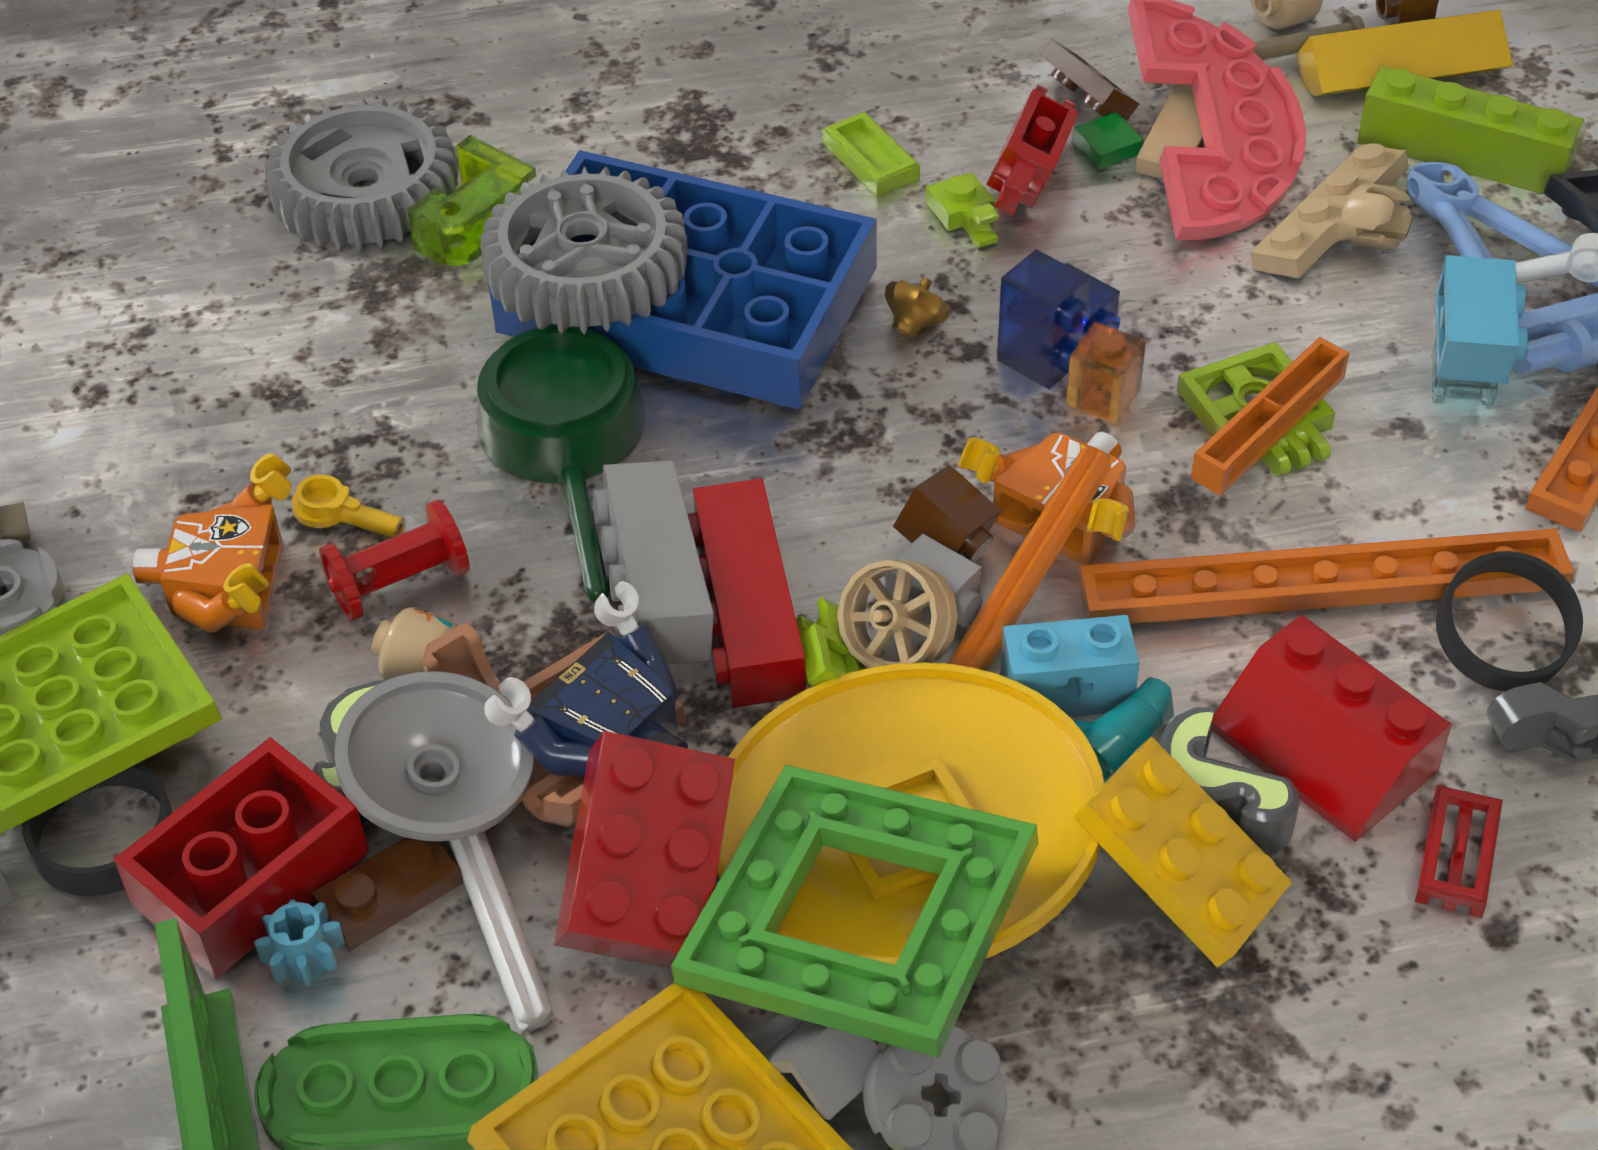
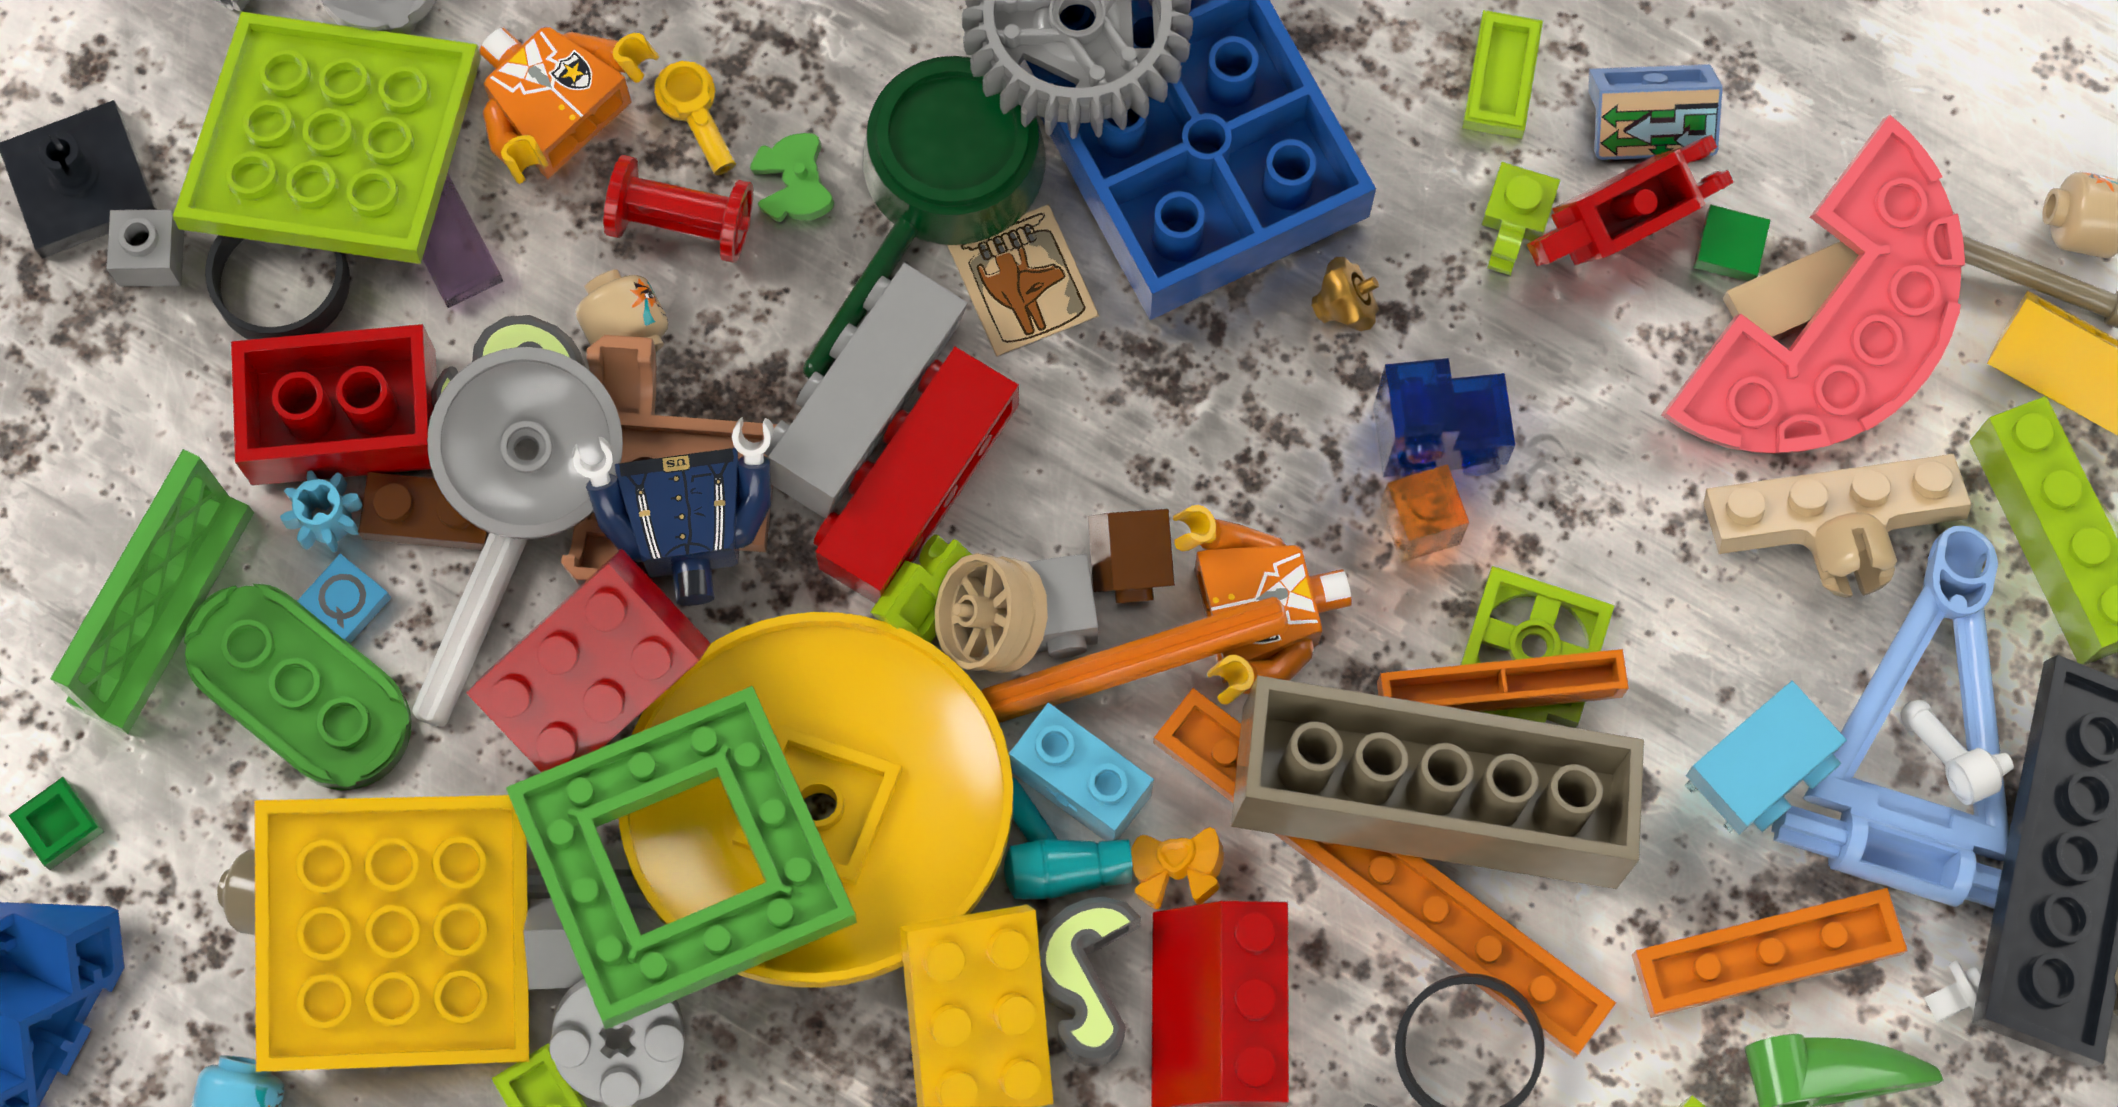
camera: 40 degrees right, 25 degrees up
plate [1040,39,1140,120] -> none
none -> dark azure tile [297,554,391,644]
none -> clear purple tile [422,173,503,308]
none -> bright green piece [750,133,835,222]
none -> sticker [947,204,1099,357]
none -> light orange piece [1131,827,1224,910]
none -> dark tan brick [1231,675,1644,889]
none -> panel [1588,64,1723,160]

